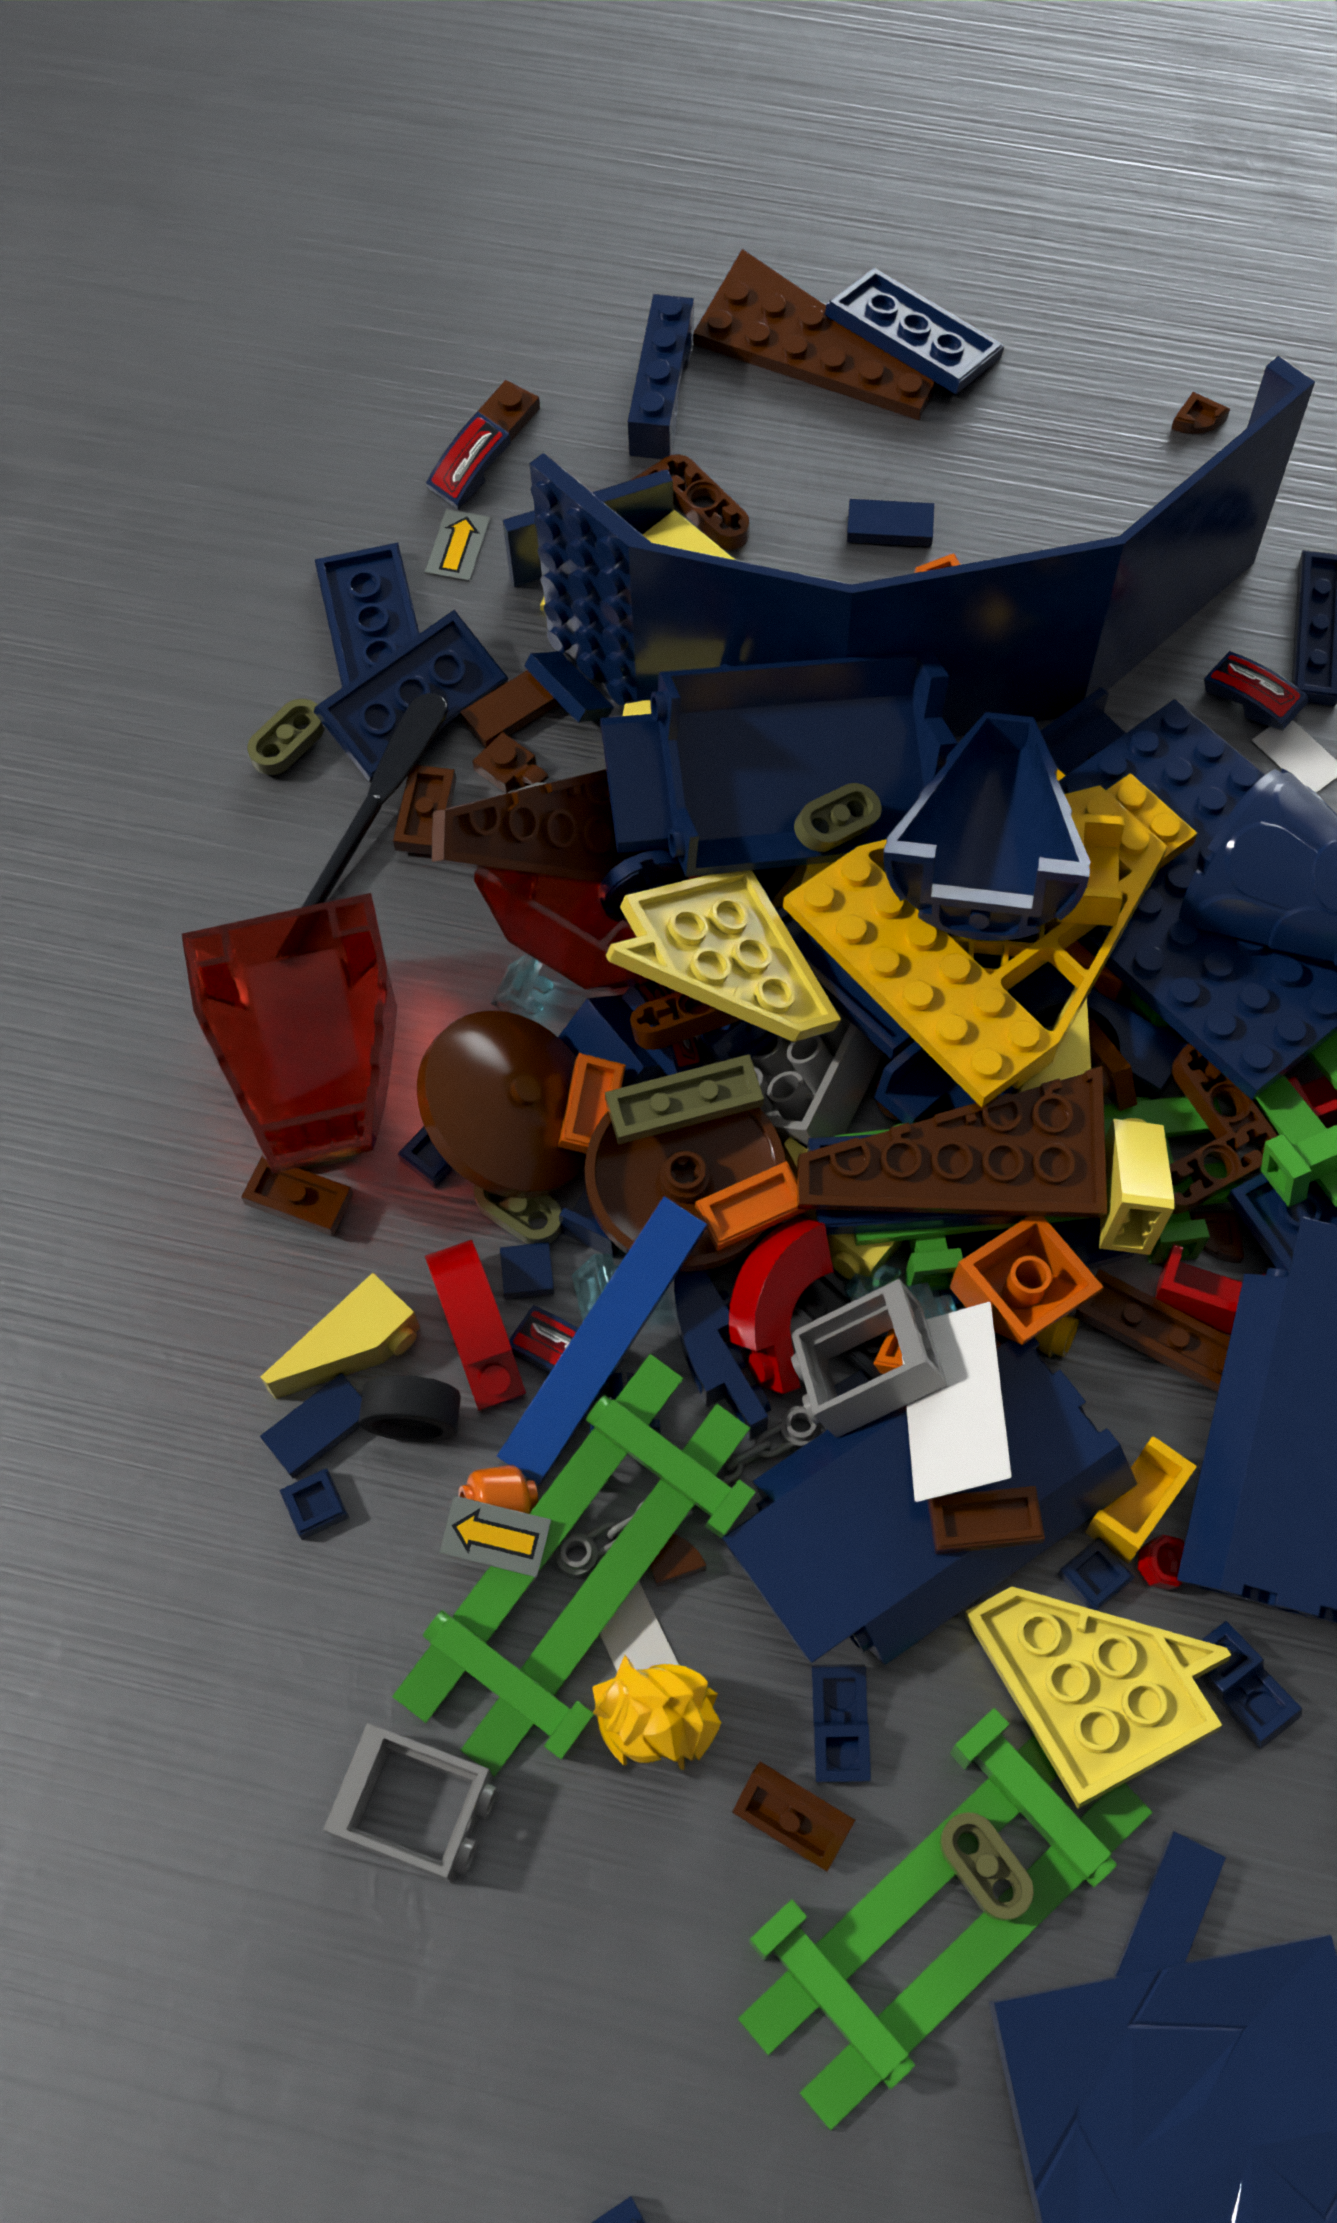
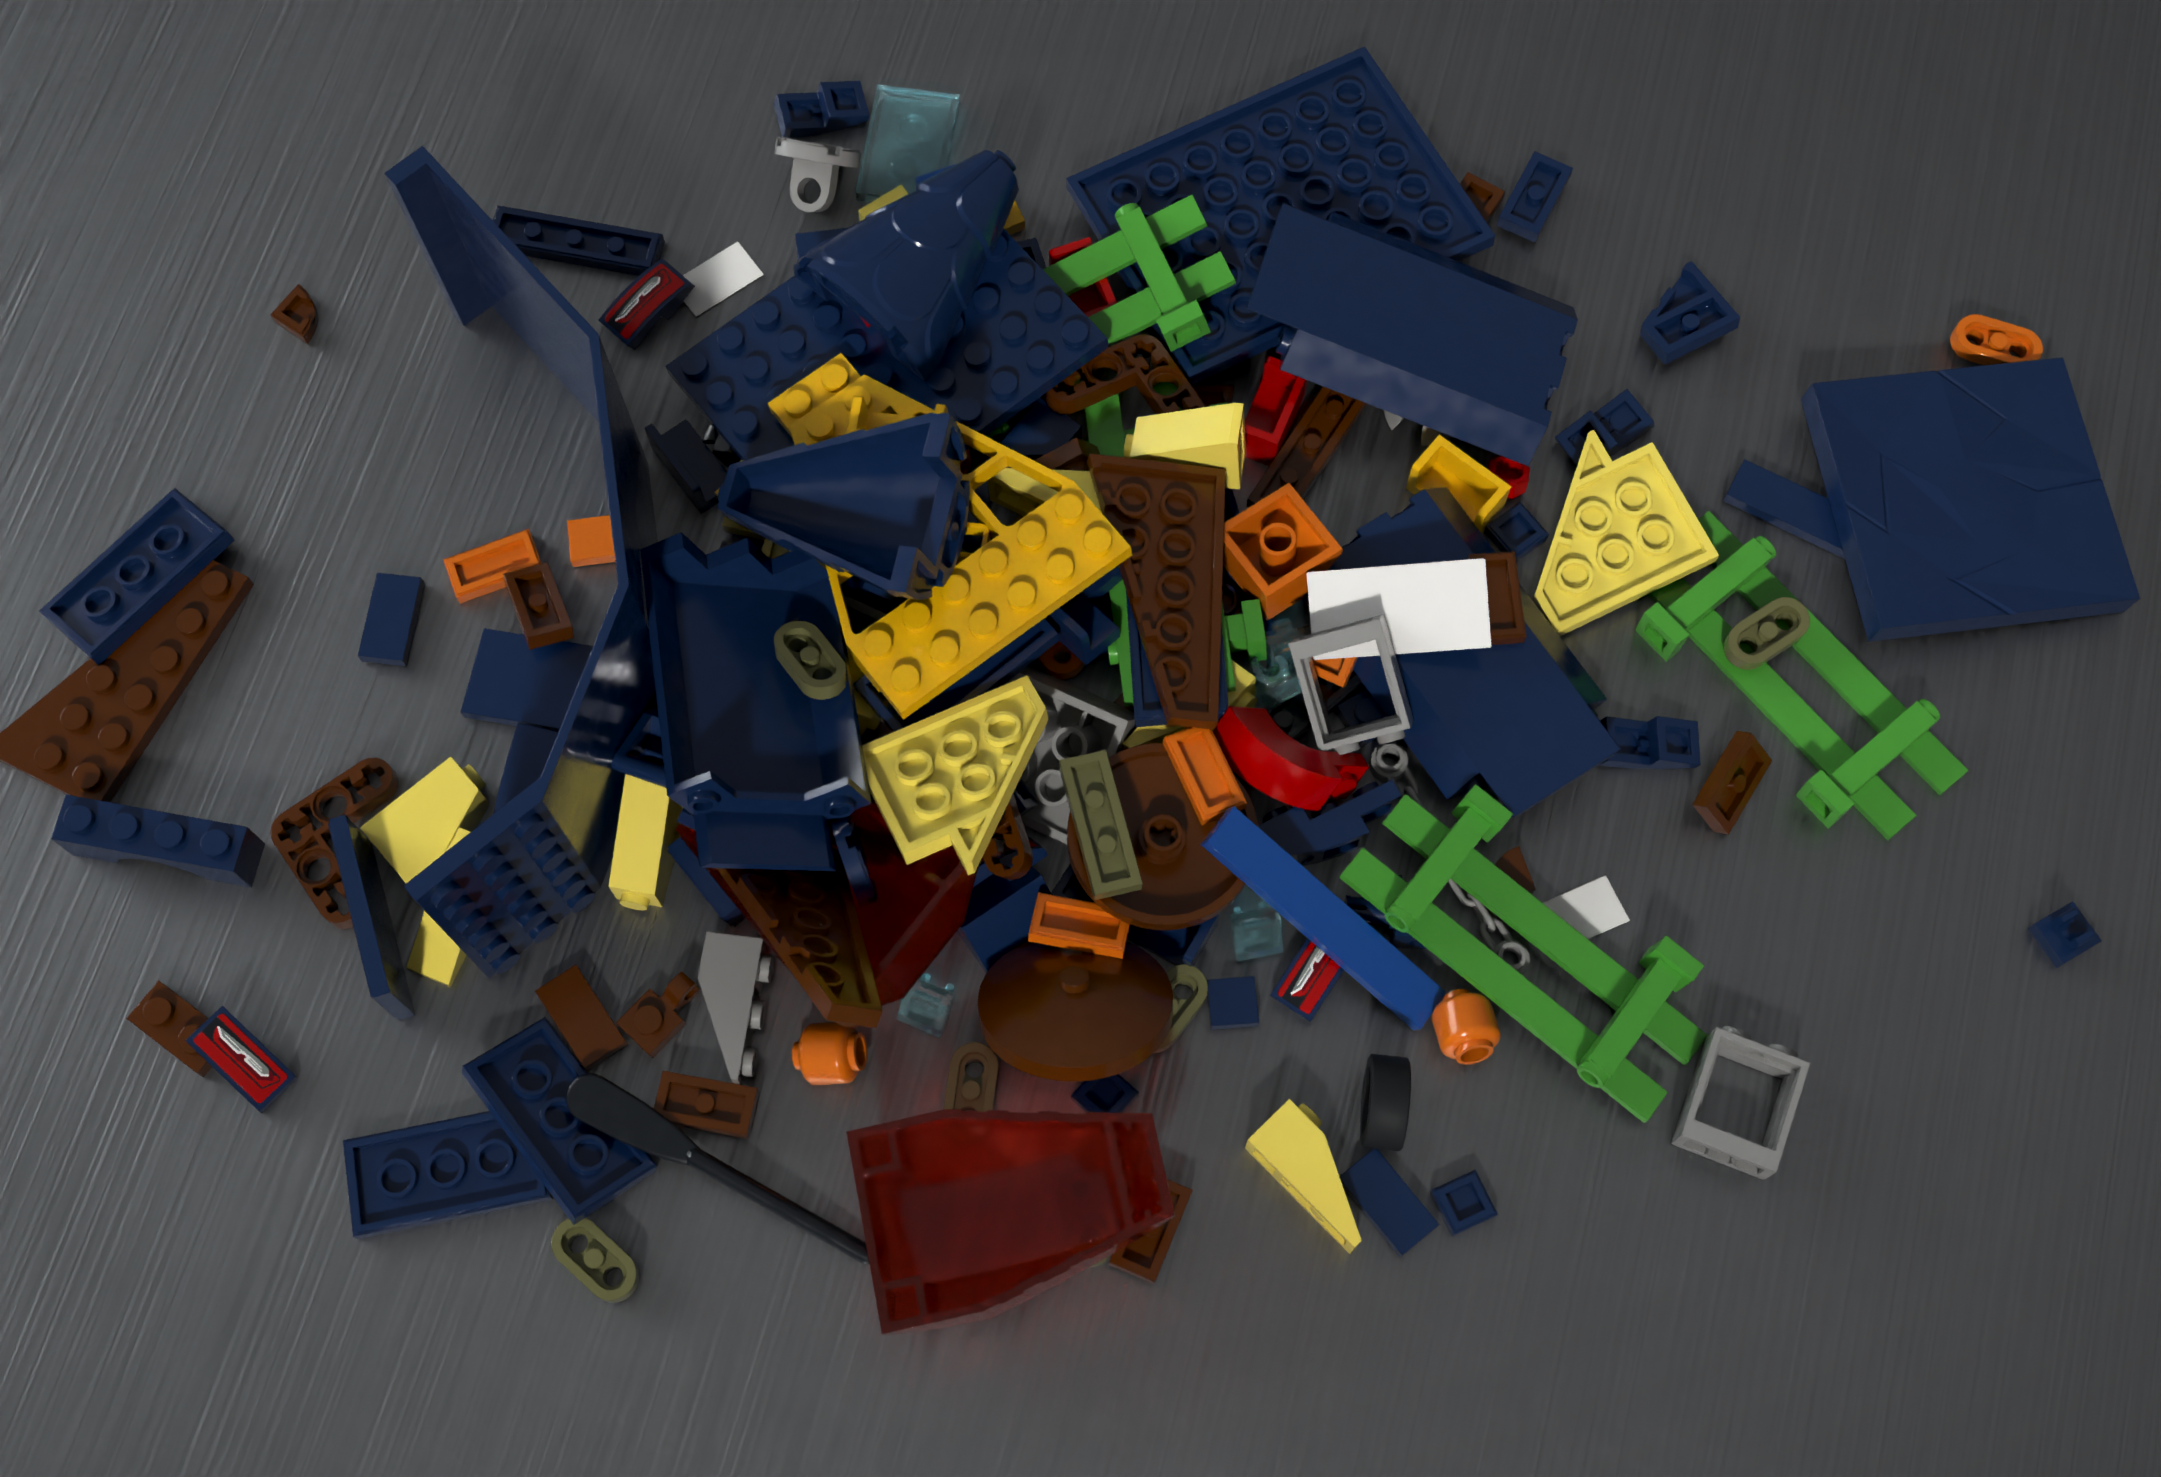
camera: 90 degrees left, 5 degrees up
light grey sticker [425,509,490,581] -> none
red arch [425,1239,526,1410] -> none
light grey sticker [439,1495,551,1577] -> none
dark blue tile [524,651,614,723] -> none
yellow hair [592,1655,721,1770] -> none
none -> orange head [792,1022,867,1085]
none -> olive plate [943,1042,999,1142]

